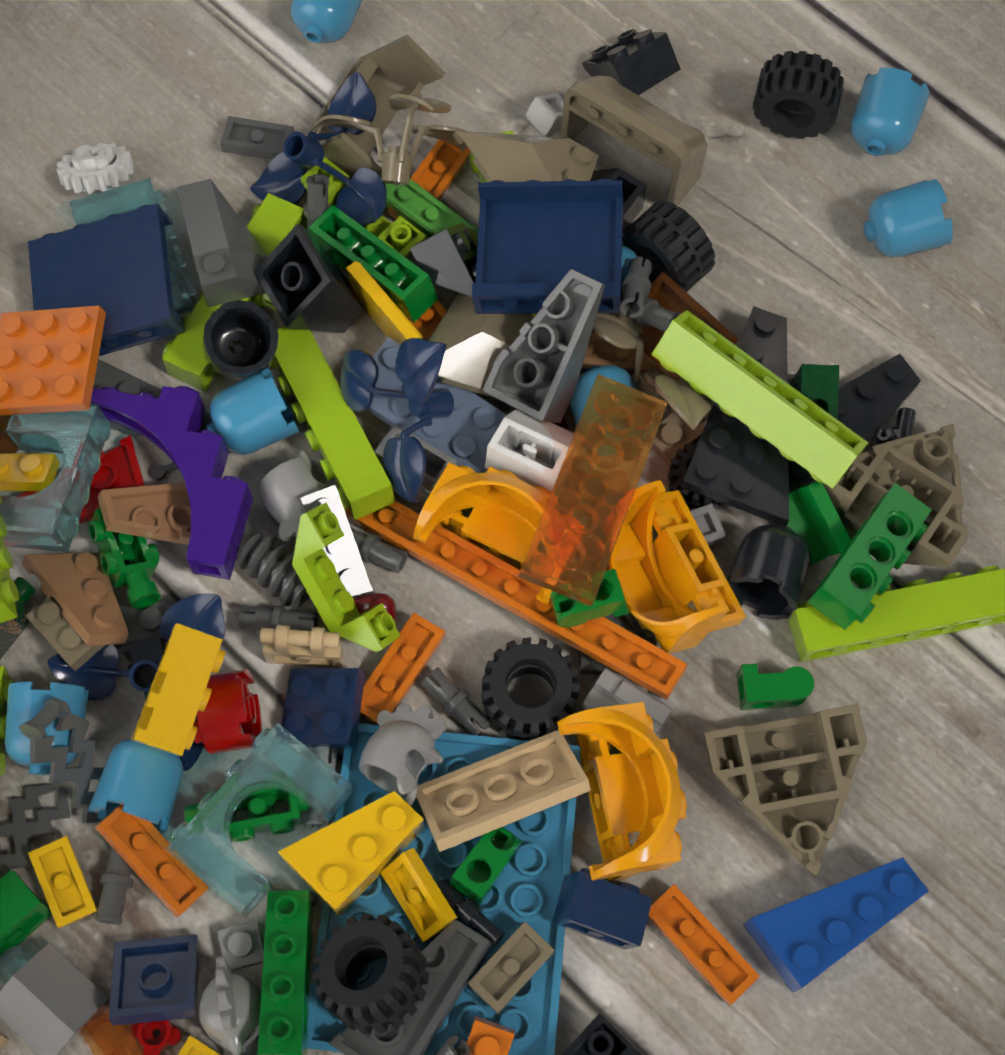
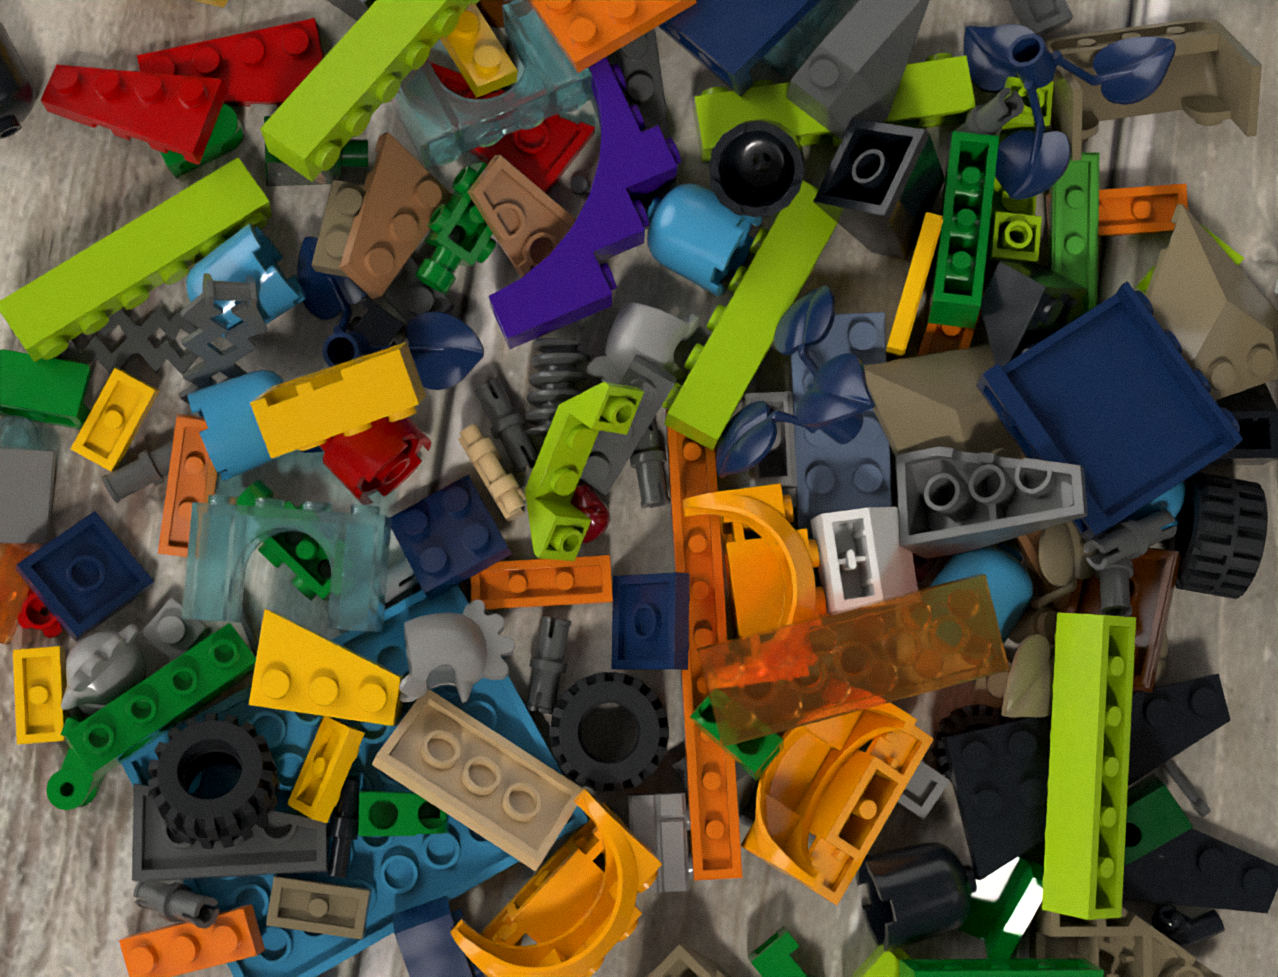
camera: 55 degrees right, 15 degrees up
dark tan plant [312,93,467,186] -> none
none -> dark blue plate [611,572,690,670]

